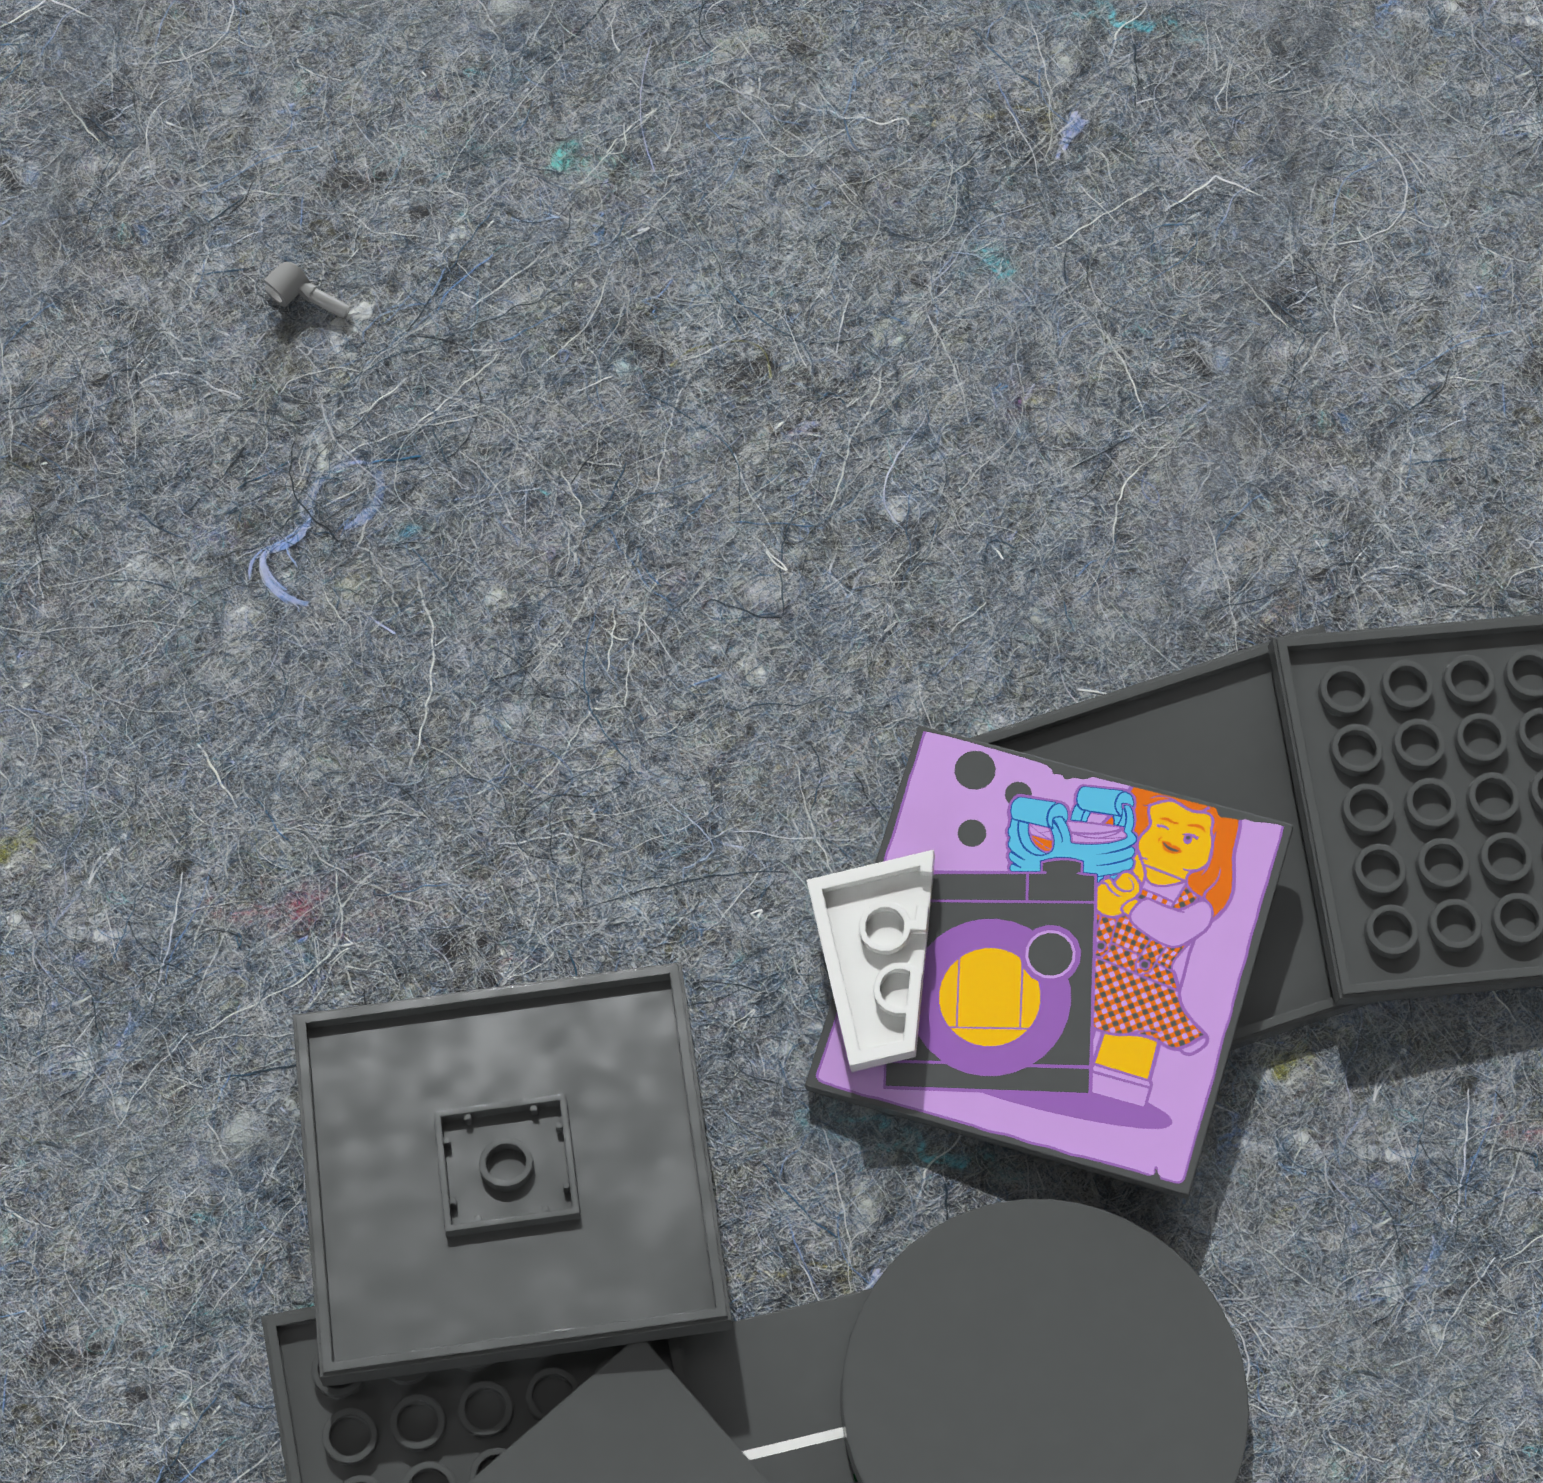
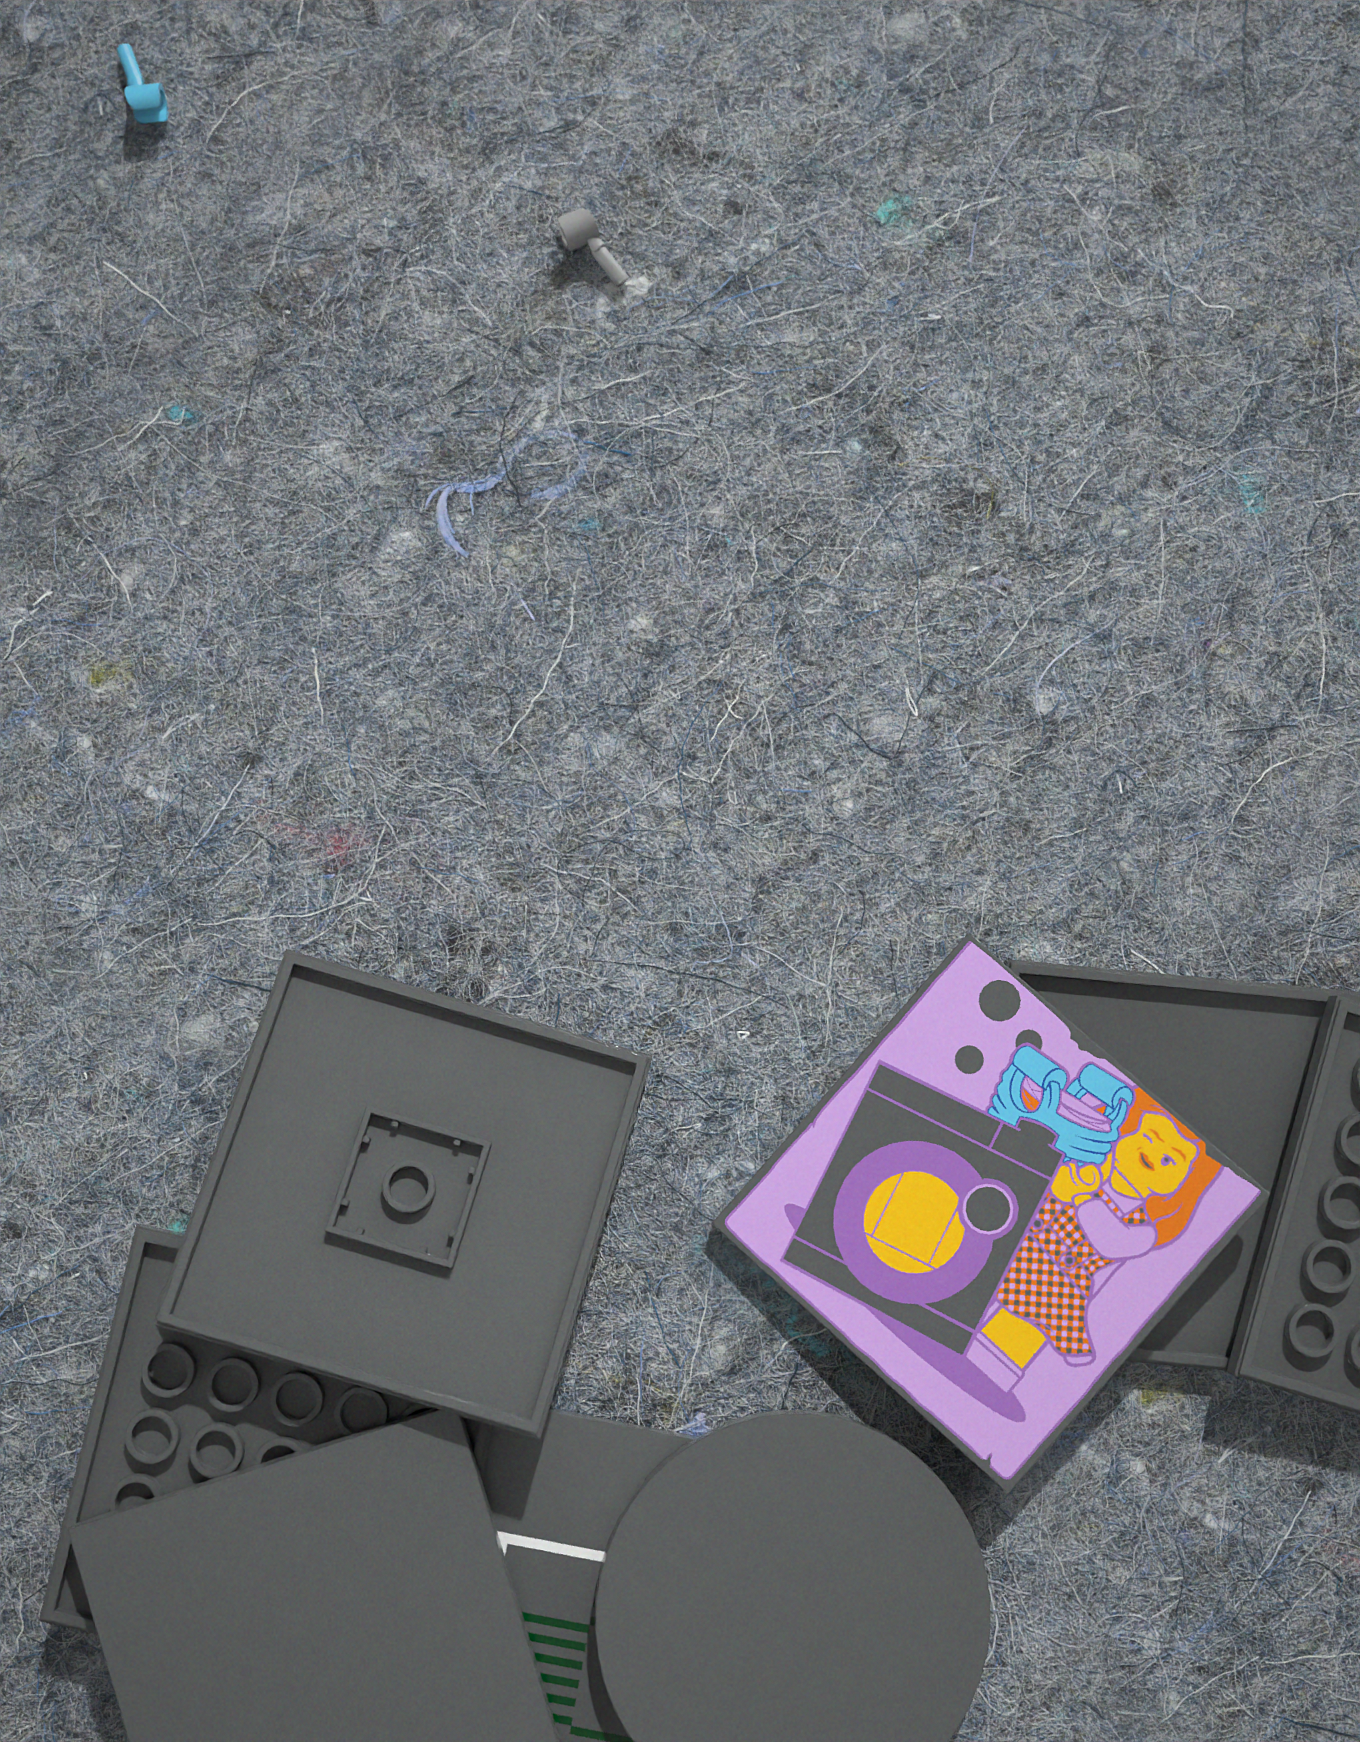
camera: 25 degrees right, 15 degrees up
white wing [807,850,935,1072] -> none

